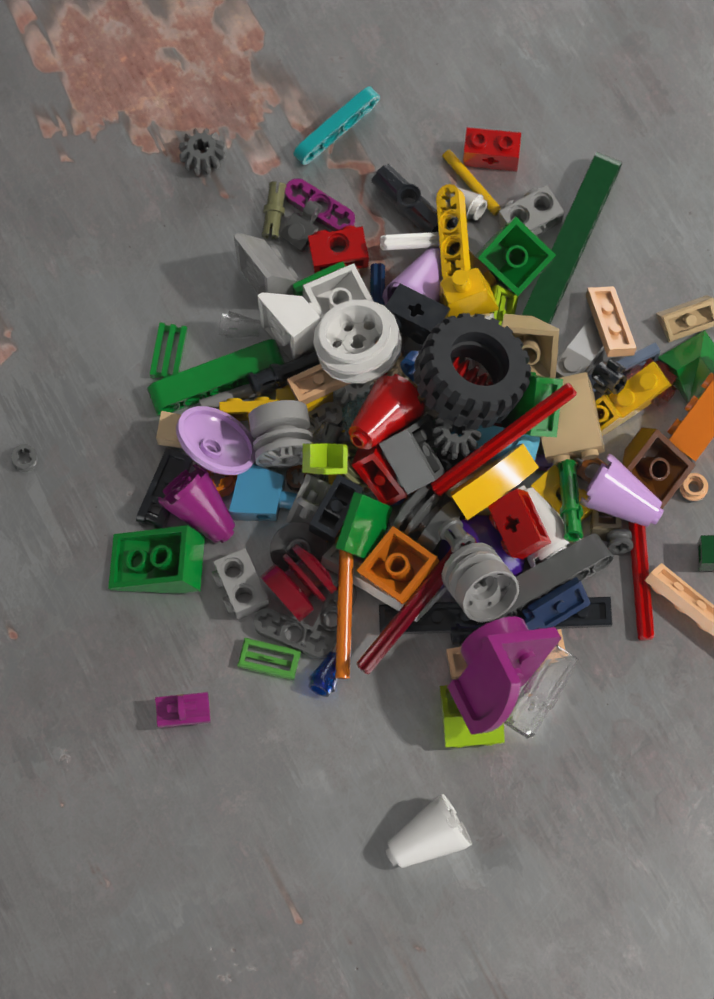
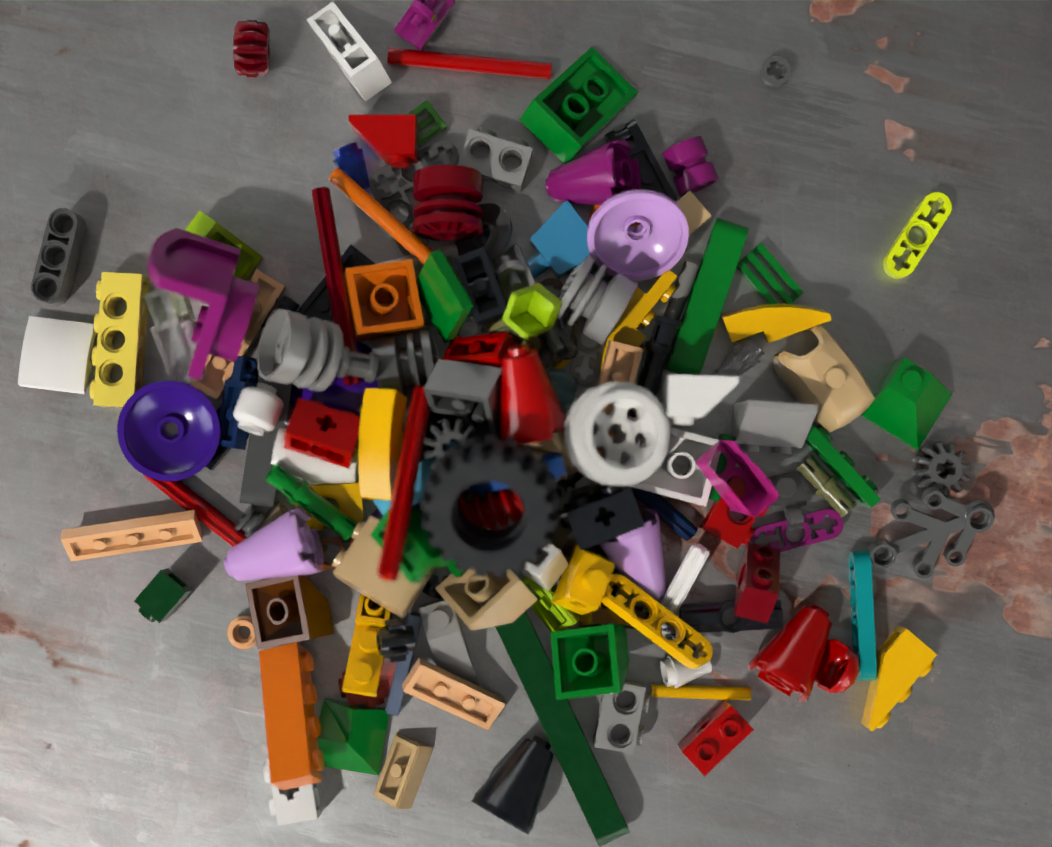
camera: 125 degrees right, 15 degrees up
white cone [385,794,472,868] -> none
none -> white slope [18,316,97,394]
none -> dark grey beam [31,208,87,306]
none -> light yellow brick [89,272,150,408]
none -> dark purple dish [117,380,221,481]
none -> dark red gear [233,19,271,78]
none -> white head [233,383,284,436]
none -> white slope [306,2,392,102]
none -> red slope [348,115,419,168]
none -> red piece [387,47,552,80]
none -> black cone [472,735,554,835]
none -> magenta wheel [662,136,719,197]
none -> dark pink piece [695,440,779,516]
none -> yellow slope [721,303,832,343]
none -> dark red brick [734,542,780,623]
none -> red cone [748,604,832,702]
none -> tan animal [773,325,875,432]
none -> green plate [805,425,881,508]
none -> red hair [815,639,860,694]
none -> green slope [861,357,952,450]
none -> yellow slope [861,625,937,732]
none -> dark grey plant [868,487,995,578]
none -> neon yellow beam [883,192,952,279]

